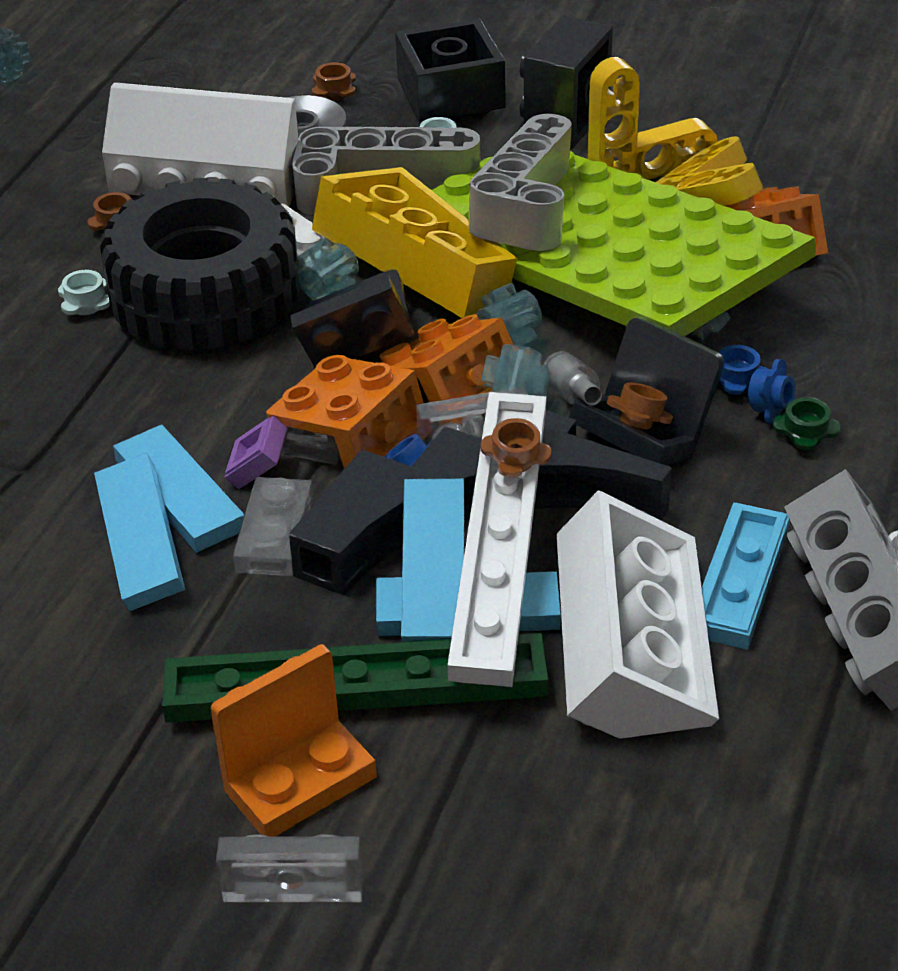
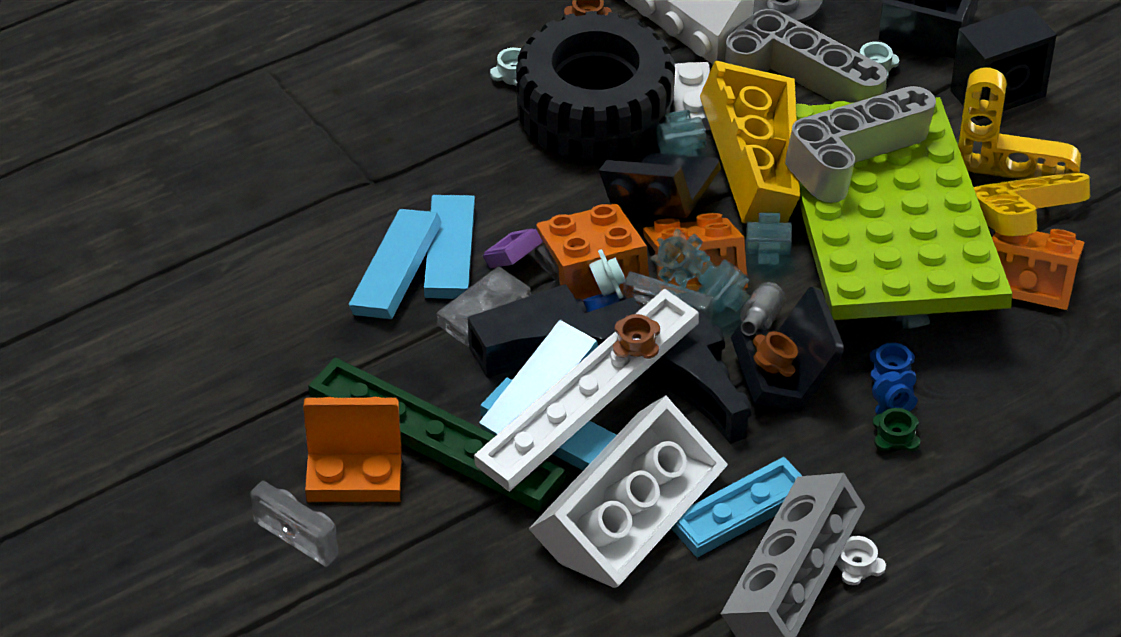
camera: 35 degrees right, 5 degrees up
none -> light aqua plate [589,249,627,299]
none -> clear light blue gear [651,229,710,288]

